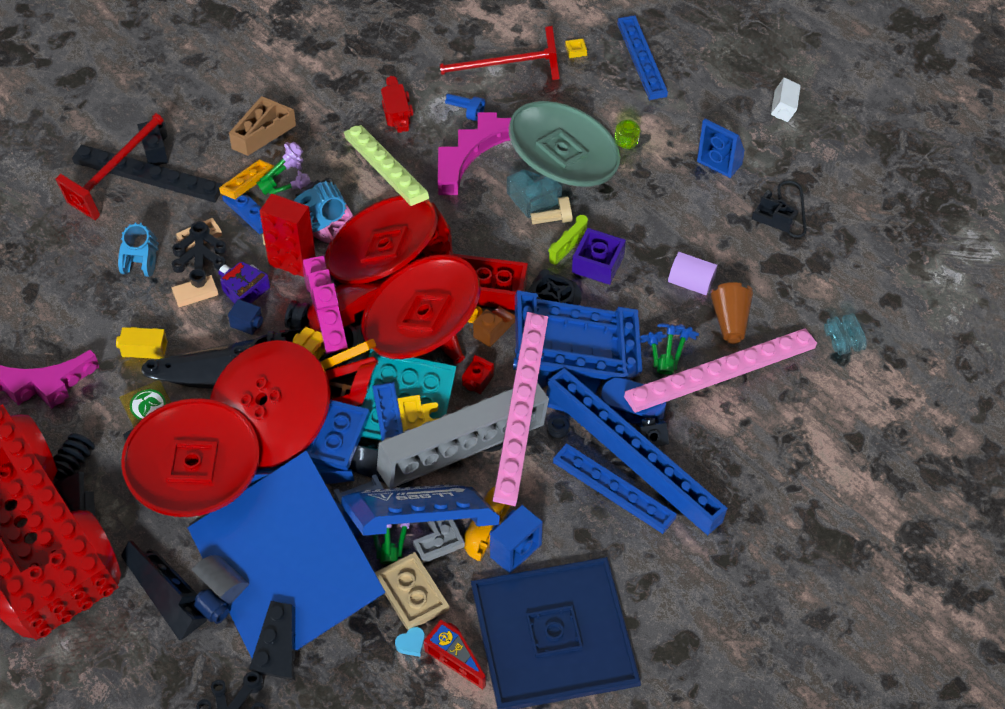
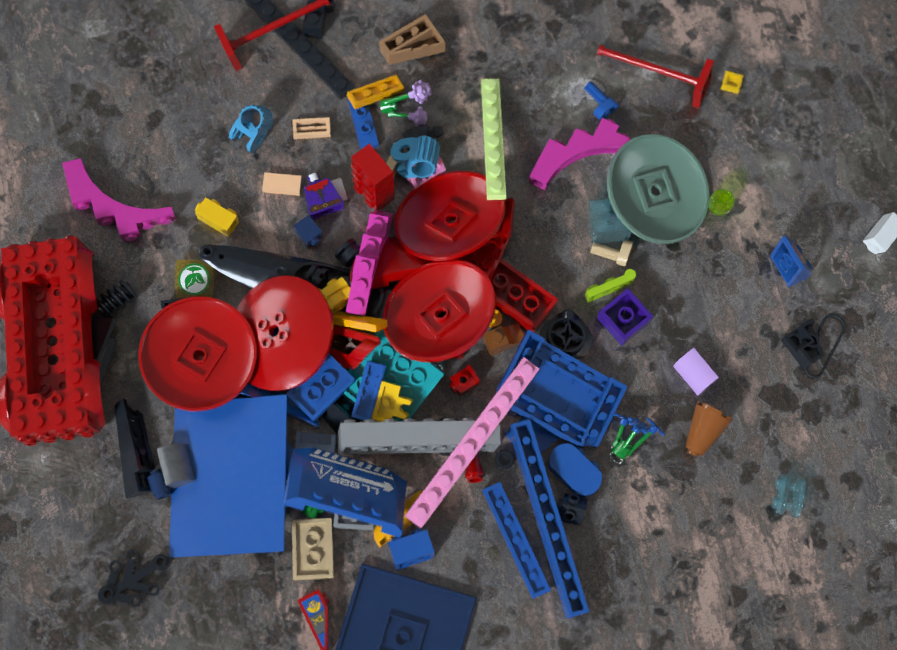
camera: 25 degrees right, 20 degrees up
black plant [172,221,227,288] -> none
black wing [249,601,295,681] -> none
red hinge [381,76,413,133] -> none
medium azure tile [395,627,425,657] -> none
blue plate [617,15,668,100] -> none
bright pink plate [624,328,817,413] -> none
none -> red cone [465,453,484,483]

